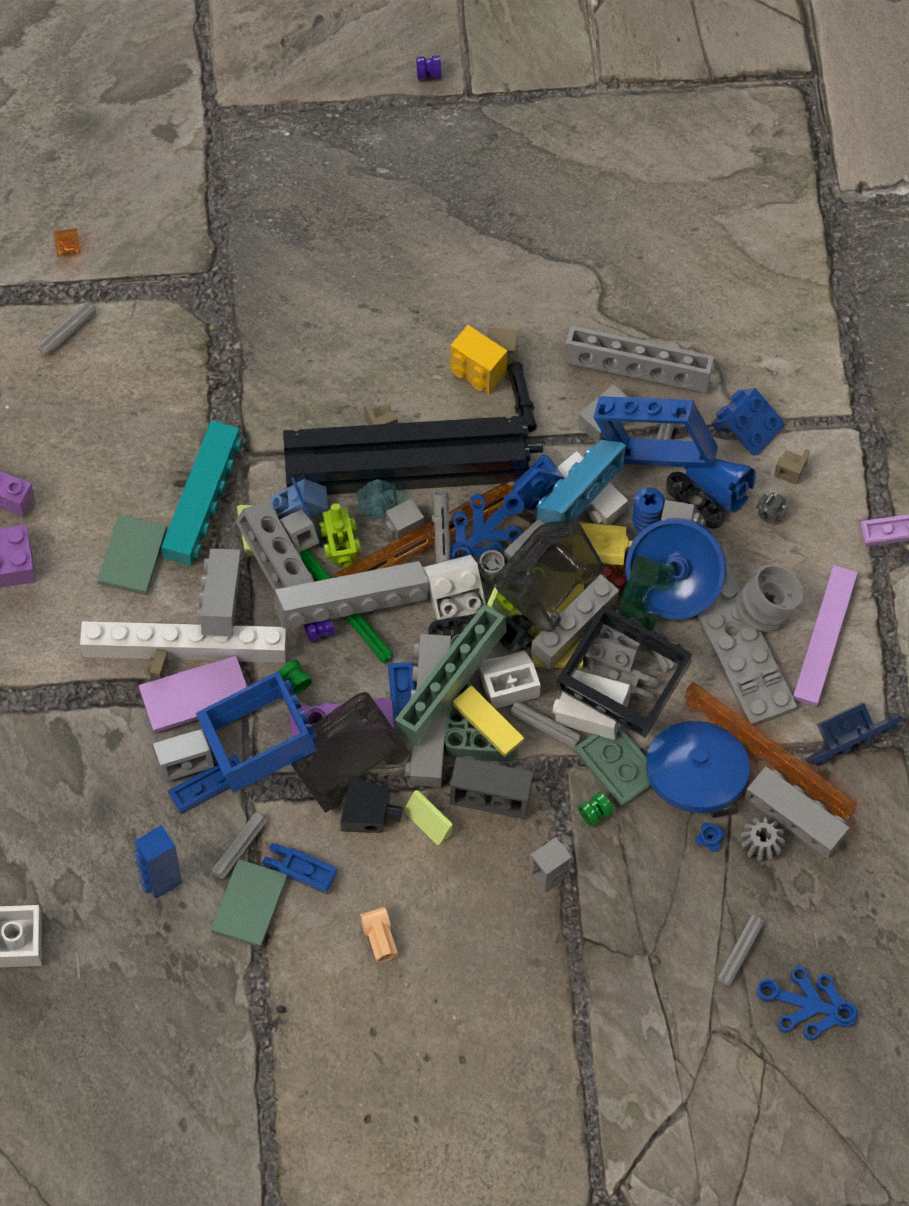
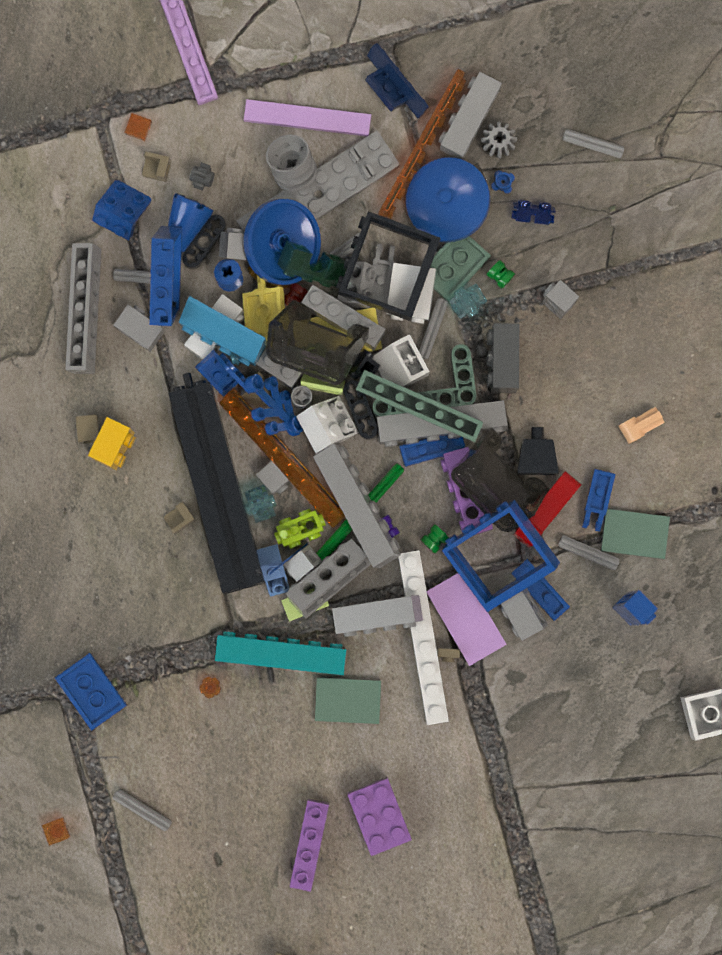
camera: 100 degrees left, 20 degrees up
yellowish green slope [404,790,453,846] -> none
light grey pin [432,491,452,564] -> none
light yellow tile [452,685,524,757] -> none
black pin [507,362,537,432] -> none
blue plant [756,967,858,1041] -> none
none -> blue tile [55,653,127,731]
none -> clear orange plate [124,113,152,141]
none -> clear orange plate [200,677,221,698]
none -> clear light blue brick [449,284,487,319]
none -> clear blue hinge [511,200,556,225]
none -> red beam [513,471,582,548]

